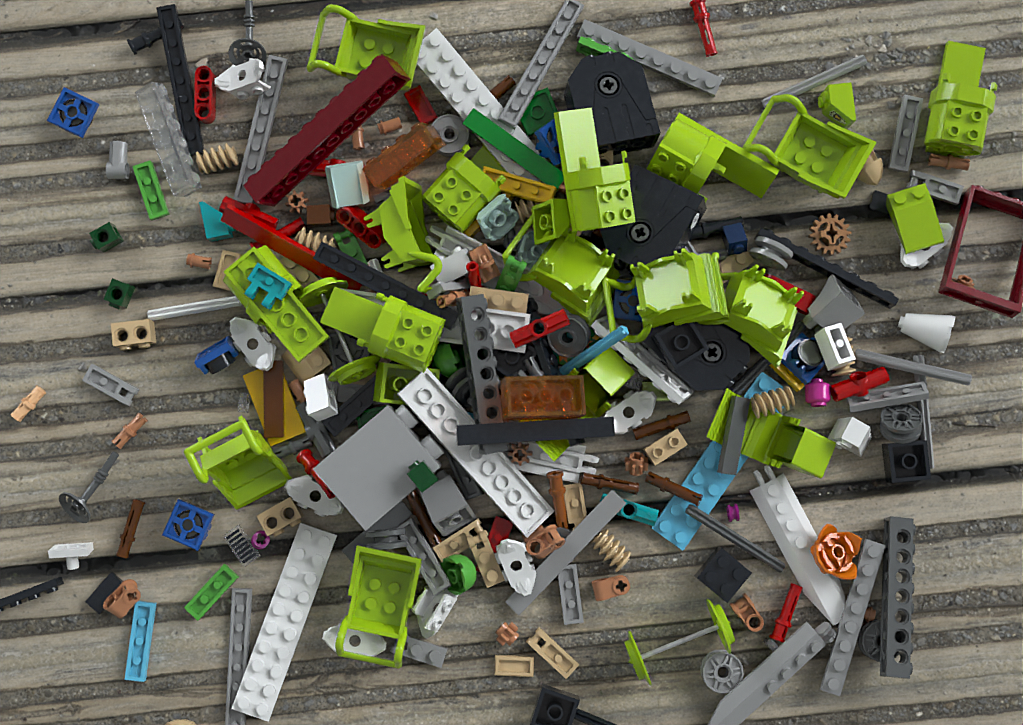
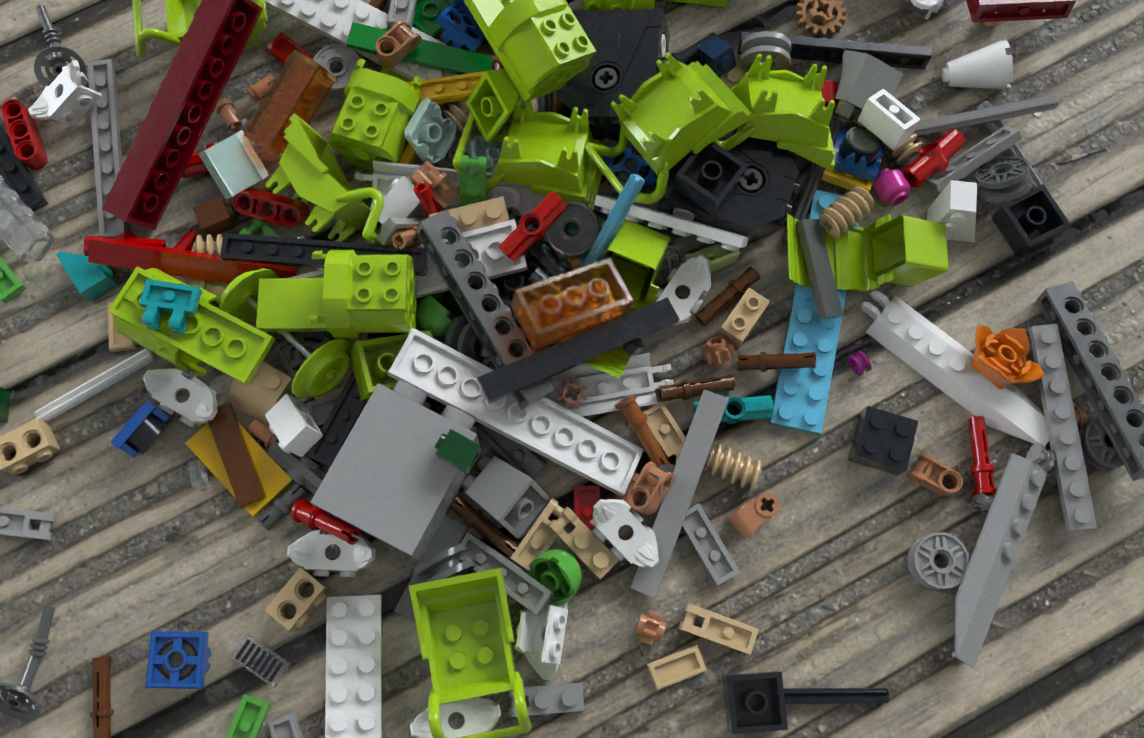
camera: 30 degrees left, 10 degrees down
nougat pin [112,412,148,449] -> none
lime piece [184,415,292,510] -> none
nougat pin [186,253,212,270] -> none
tan piece [196,143,239,175] -> none
magenta bush [251,531,270,549] -> none
nougat gear [285,190,309,214] -> none
lime axle [624,599,735,686] -> none
dark grey axle [685,504,786,573] -> none
none -> nougat piece [375,20,422,68]

